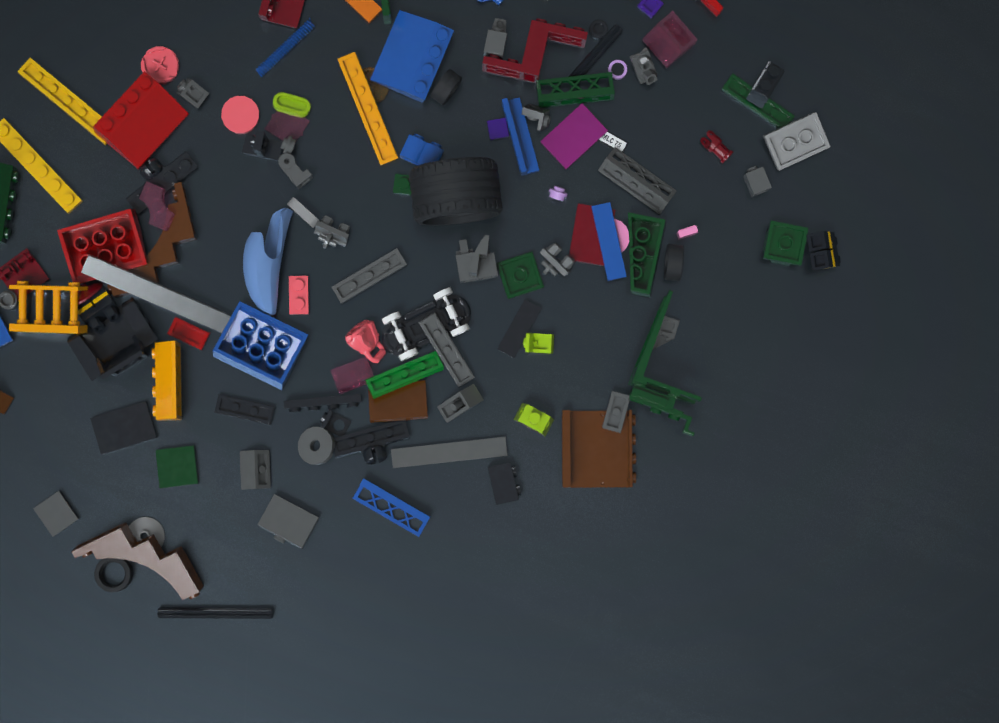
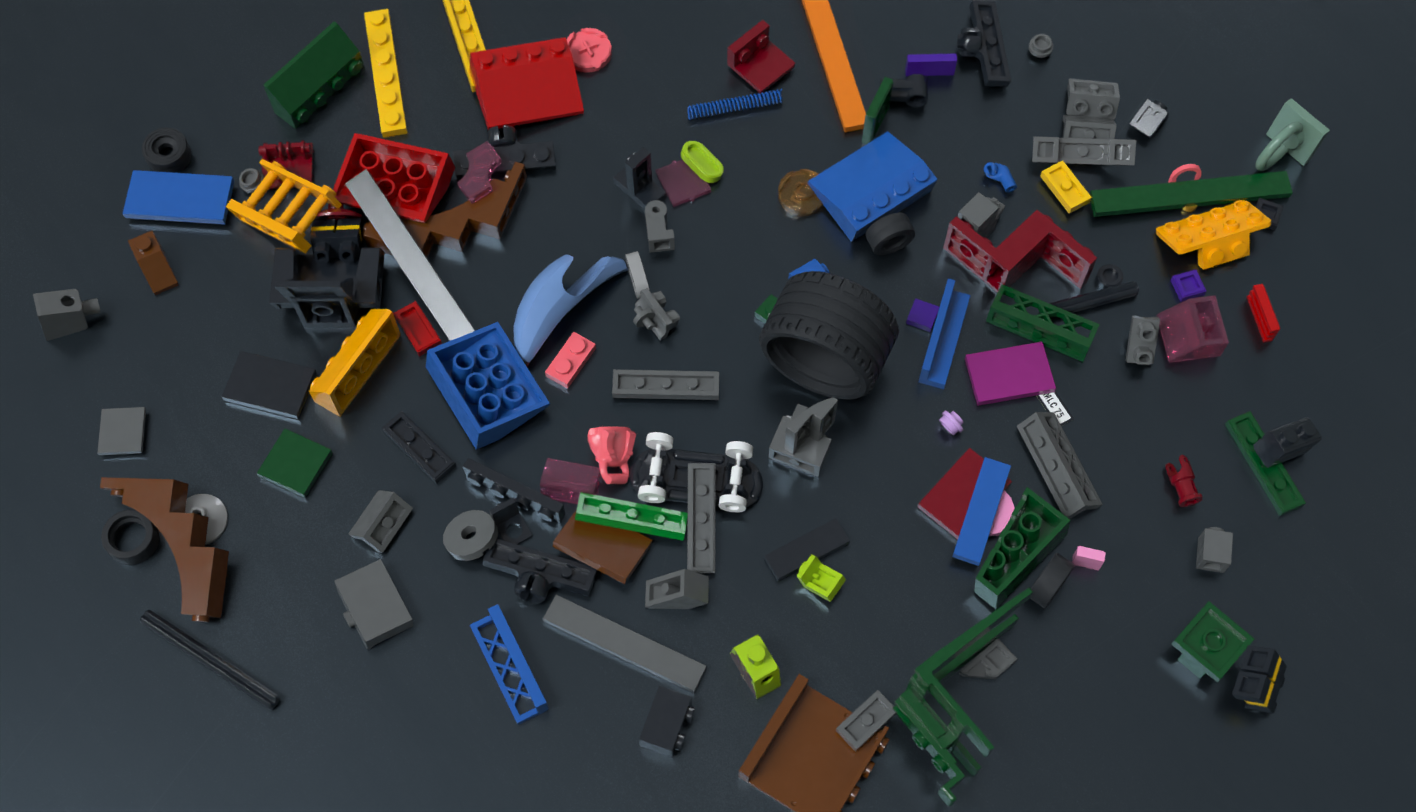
camera: 40 degrees right, 20 degrees down
dark grey bracket [176,78,209,108] -> none
coral tile [221,96,260,134] -> none
dark grey plate [280,135,296,154] -> none
light orange tile [338,52,398,165] -> none
dark green tile [496,251,544,299] -> none
dark grey bracket [522,104,551,131] -> none
dark grey hips [540,242,575,276] -> none
tile [608,60,627,80] -> none
light grey plate [763,112,830,171] -> none

